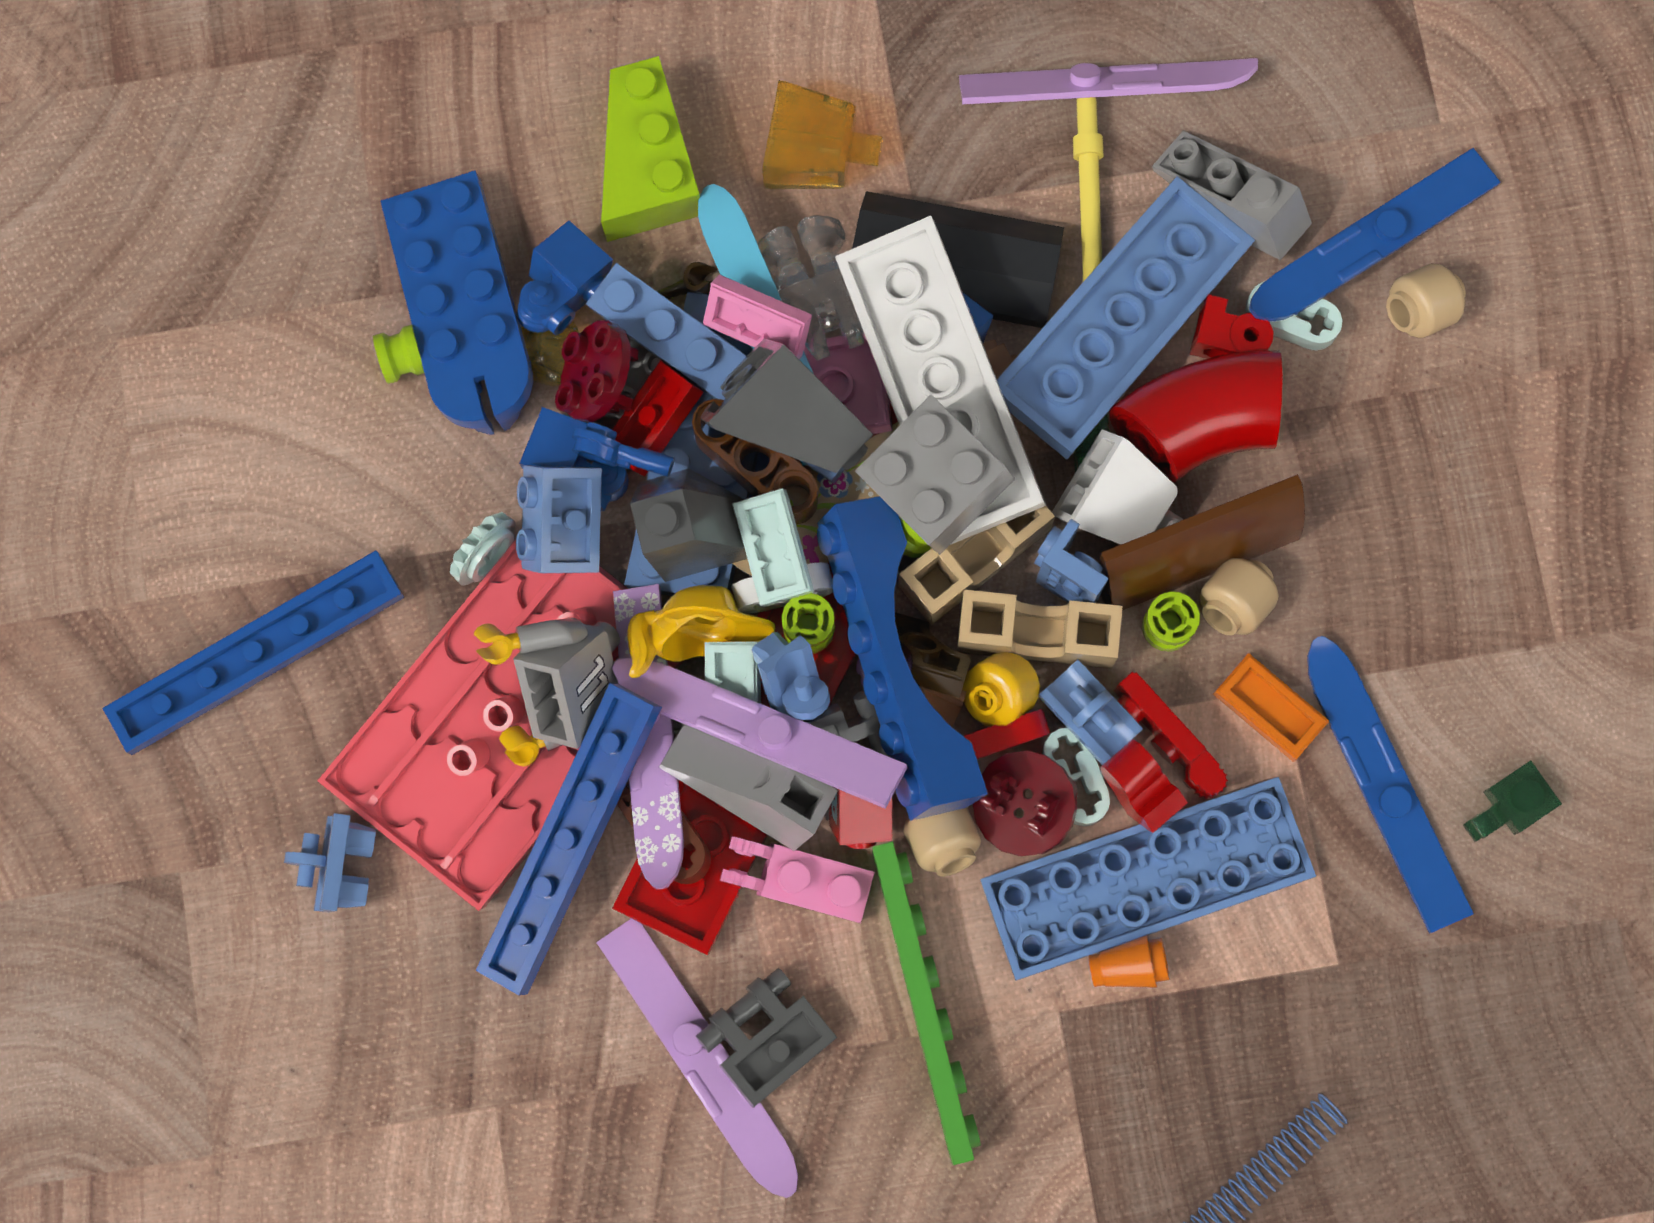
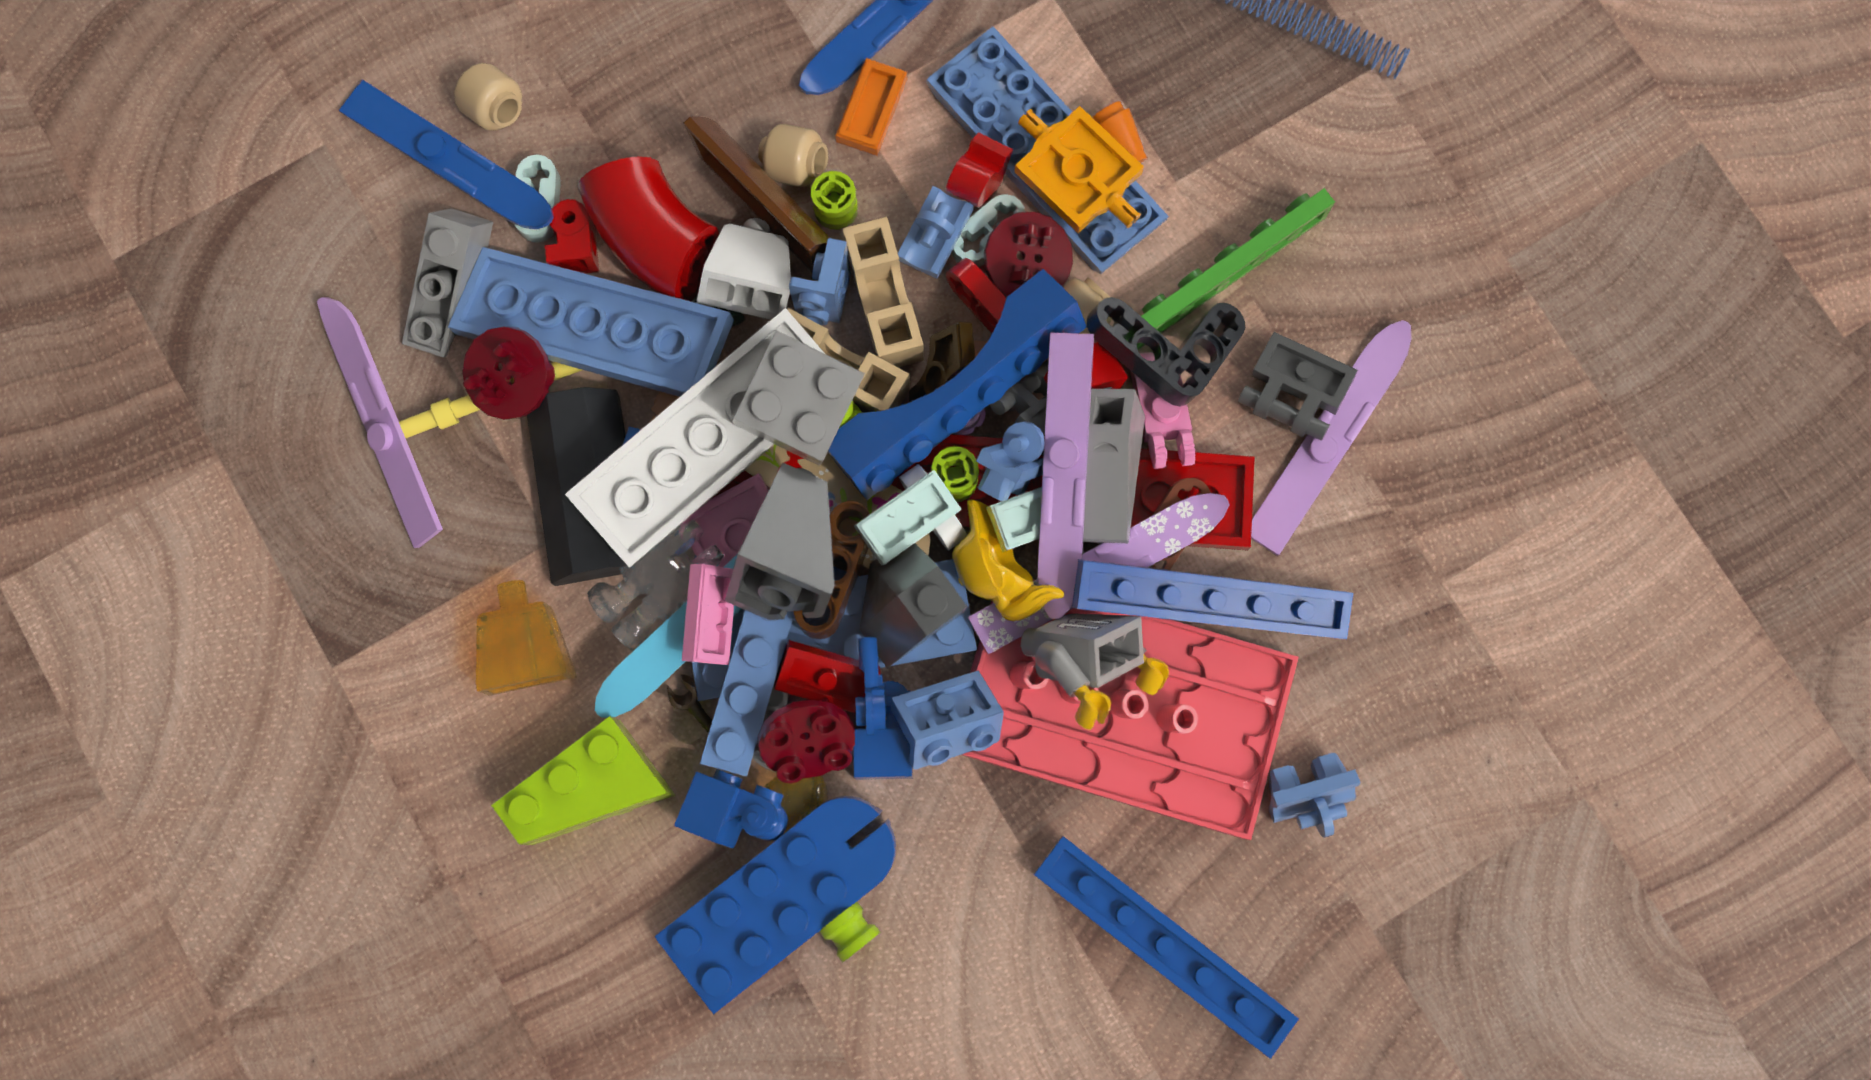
camera: 115 degrees left, 0 degrees up
light aqua gear [450,512,516,586] -> none
yellow head [962,652,1040,726] -> none
red hinge [1113,671,1228,799] -> none
none -> dark red plate [462,326,555,420]
none -> light orange plate [1014,106,1144,234]
none -> black beam [1086,297,1246,406]

